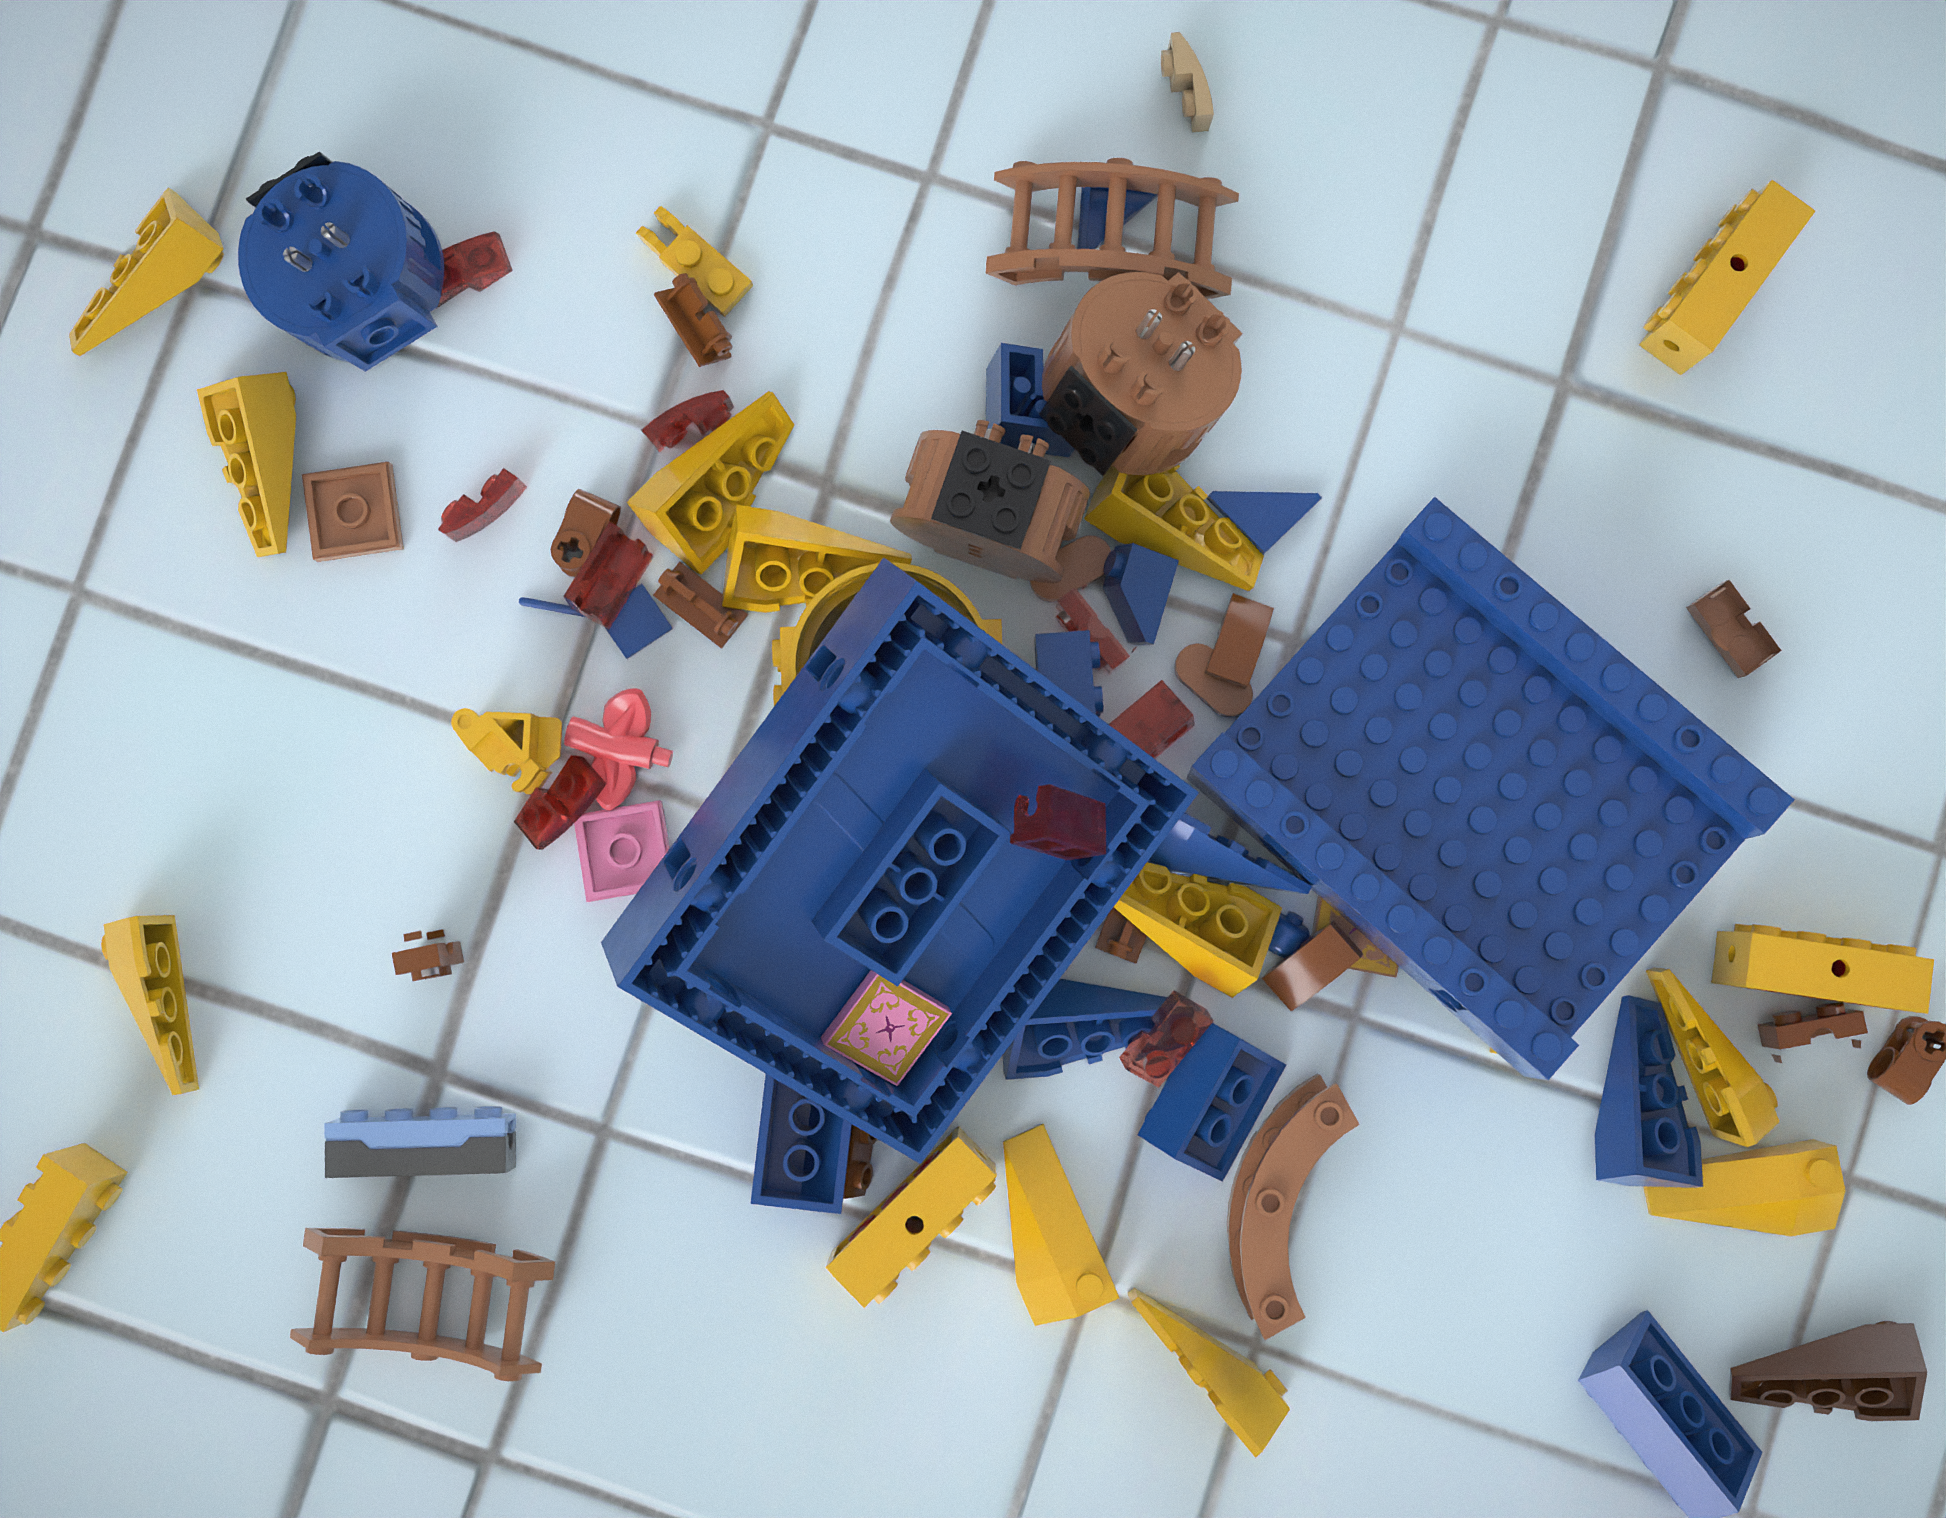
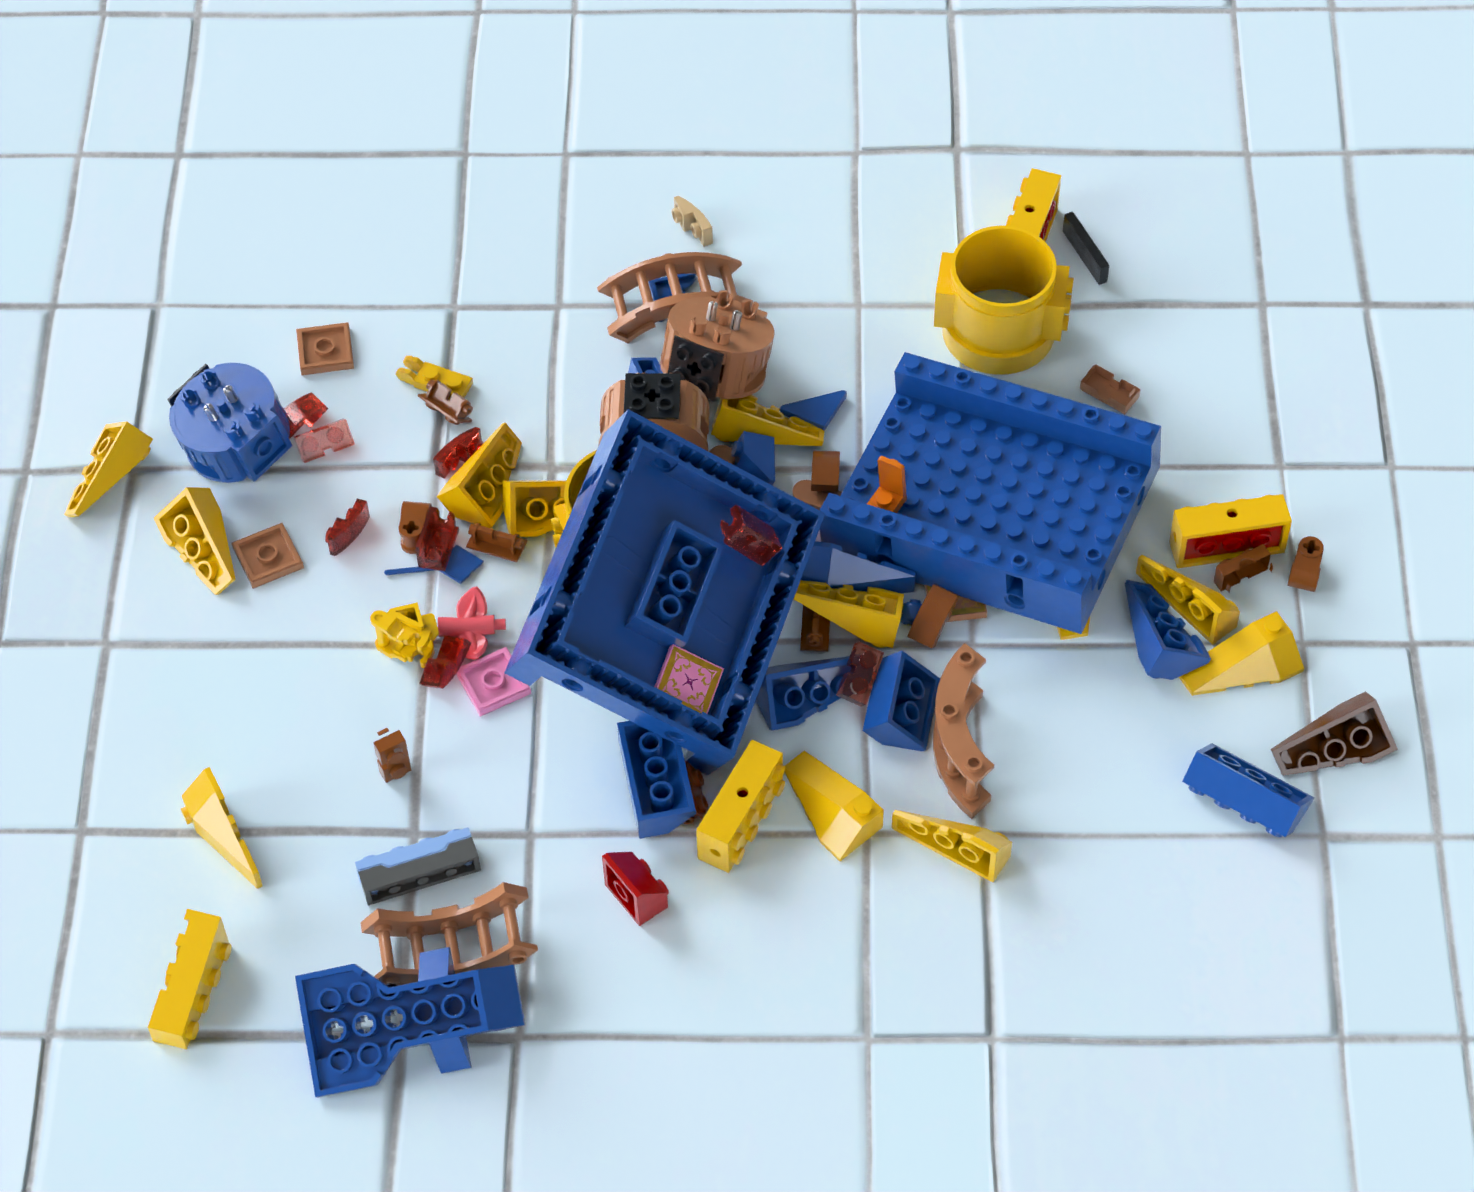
camera: 15 degrees left, 30 degrees down
none -> clear red piece [294,418,355,463]
none -> blue piece [295,947,525,1098]
none -> nougat tile [296,322,354,376]
none -> red slope [602,852,669,926]
none -> orange bracket [867,456,907,513]
none -> yellow cylinder [934,226,1074,375]
none -> black tile [1063,212,1109,285]

